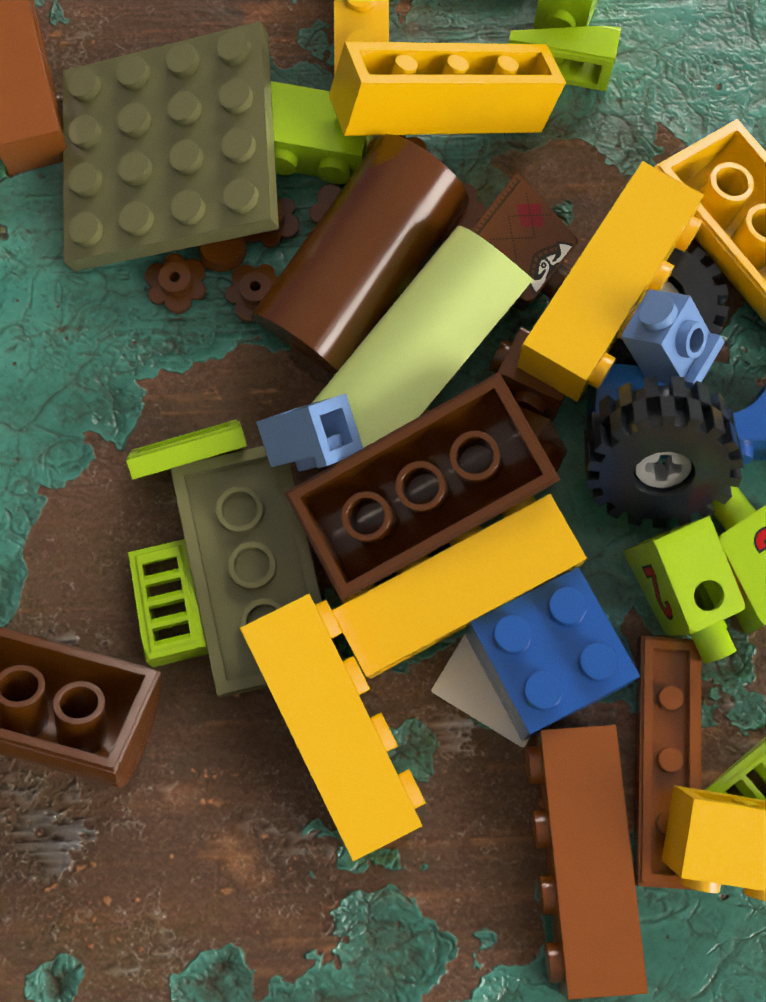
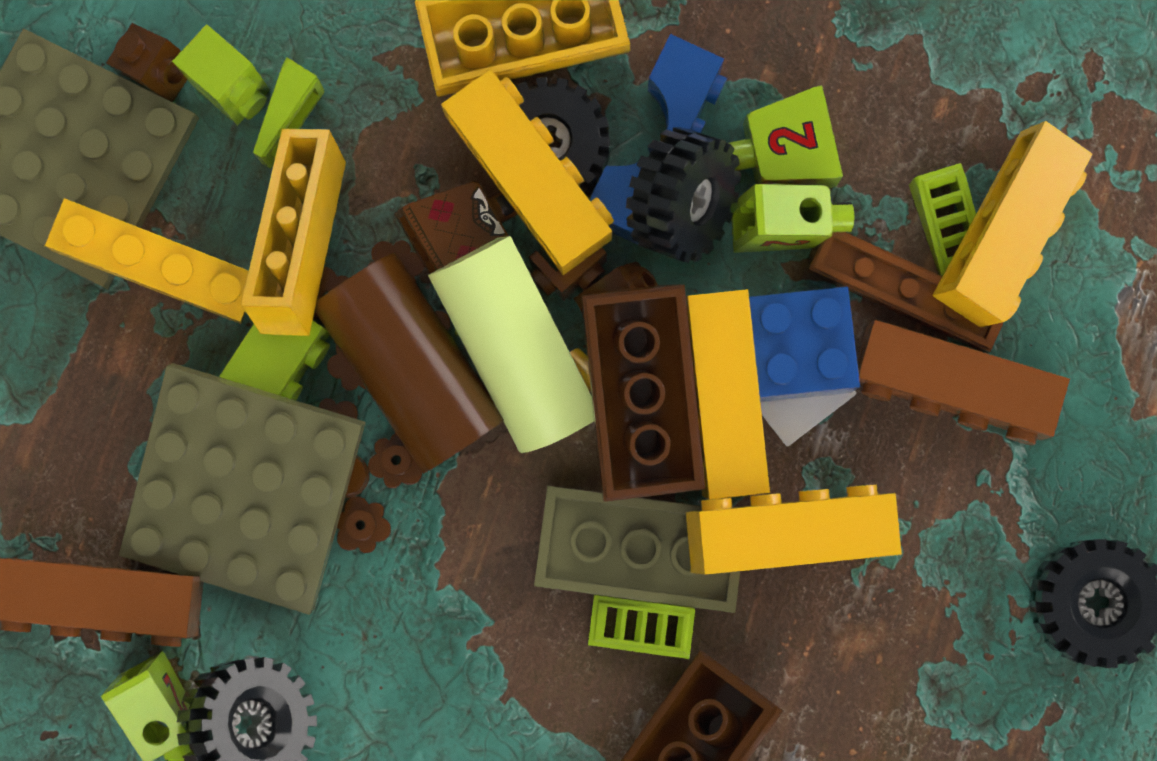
camera: 65 degrees left, 10 degrees up
lime tile [126,419,247,480] -> none
medium blue brick [256,393,363,472] -> none
medium blue brick [620,289,725,389] -> none

